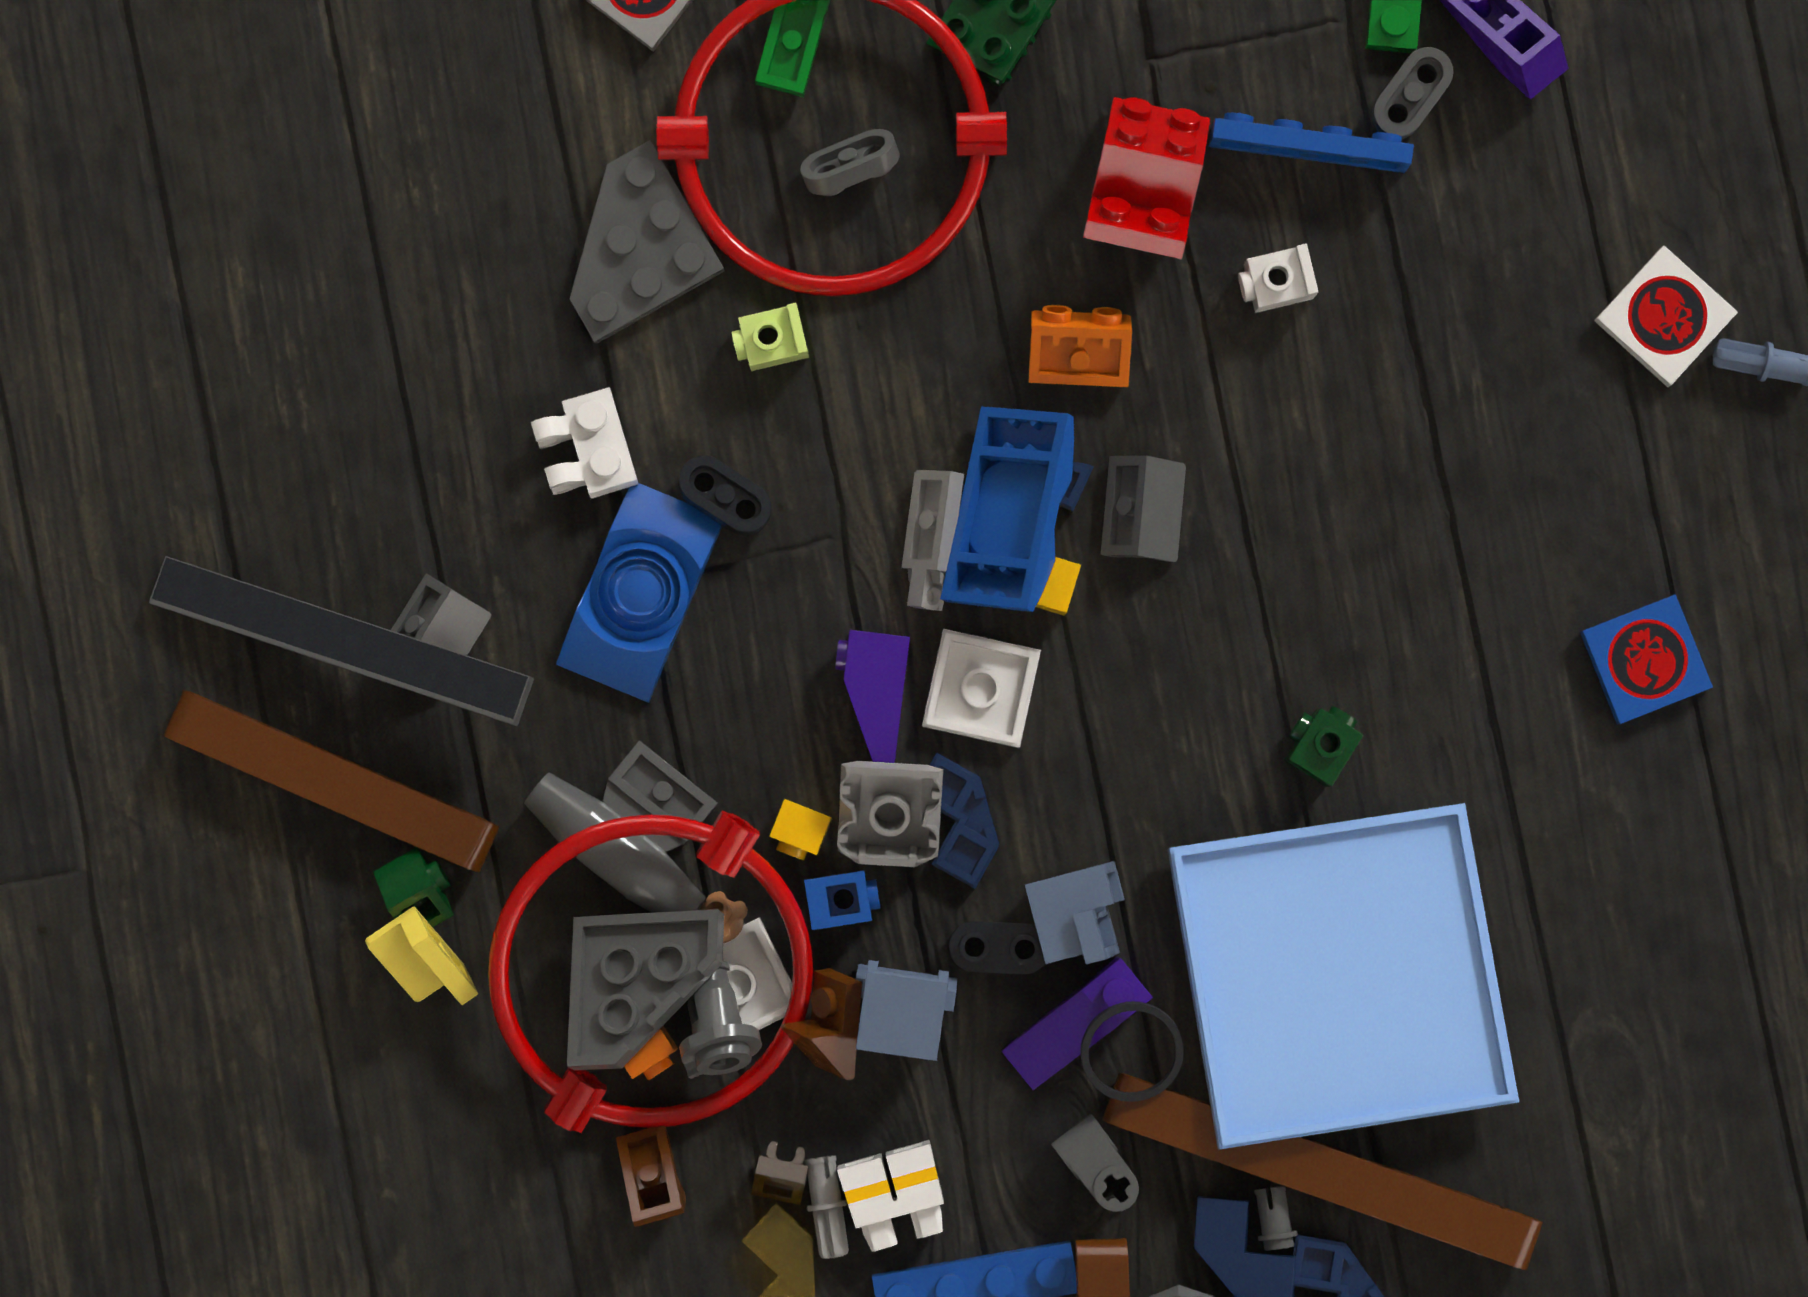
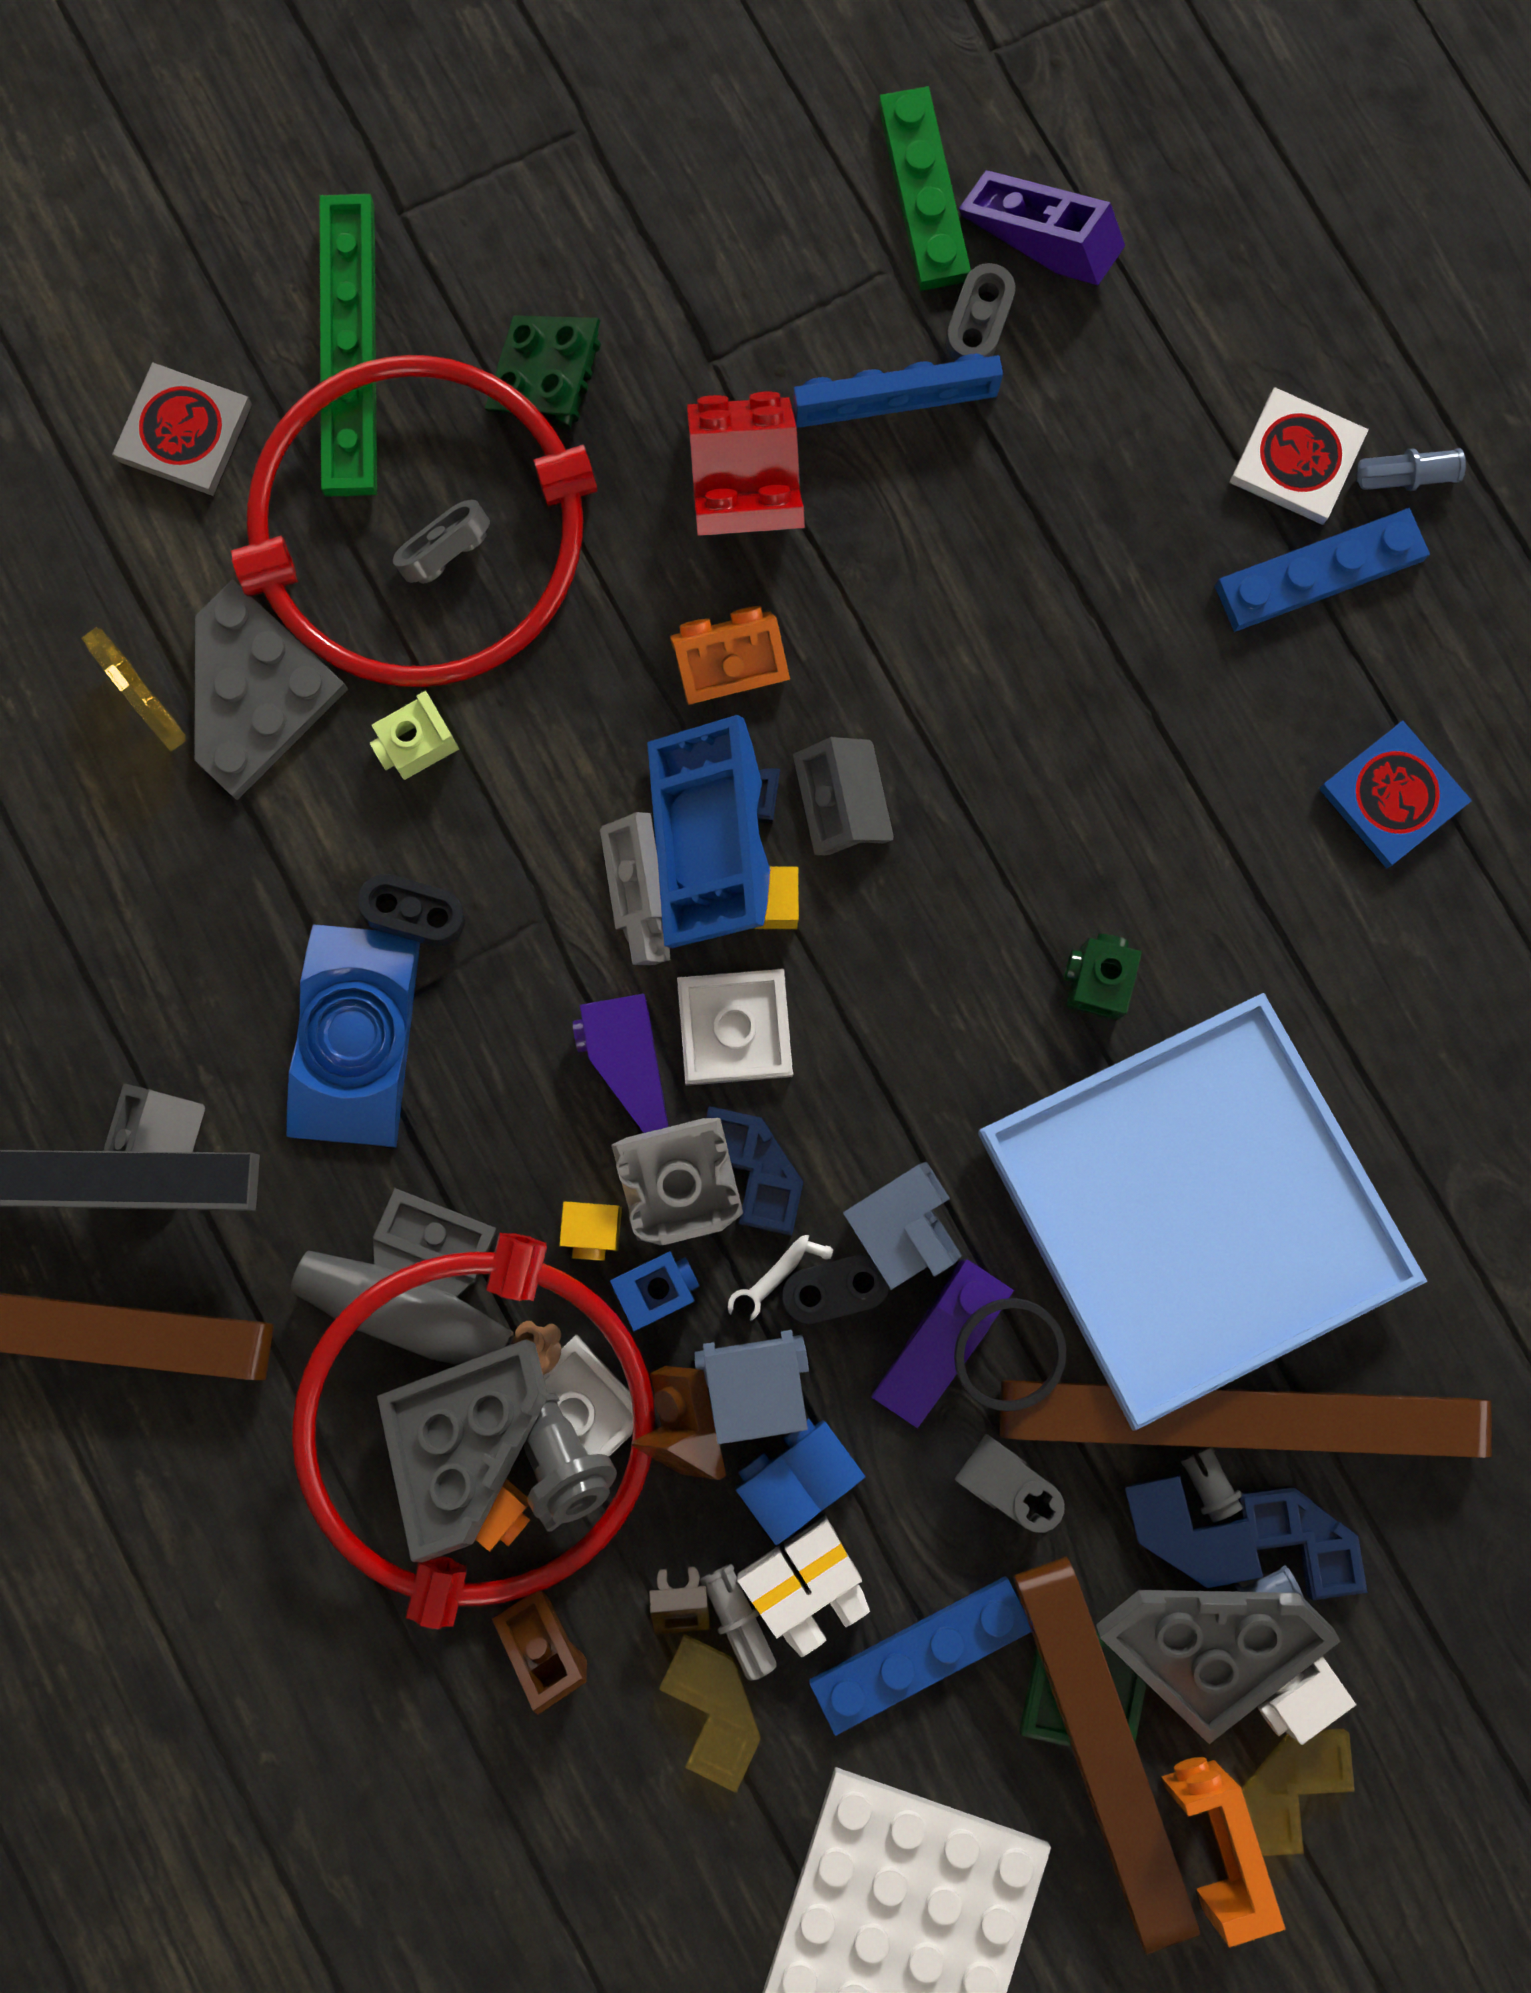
camera: 25 degrees left, 5 degrees down
light yellow panel [365,906,478,1005] -> none
dark green brick [373,847,454,927] -> none
white plate [531,387,639,499] -> none
white brick [1238,243,1318,313] -> none
none -> clear yellow tile [82,627,186,752]
none -> white piece [728,1235,833,1321]
none -> blue brick [735,1418,866,1545]
none -> blue plate [1214,508,1430,632]

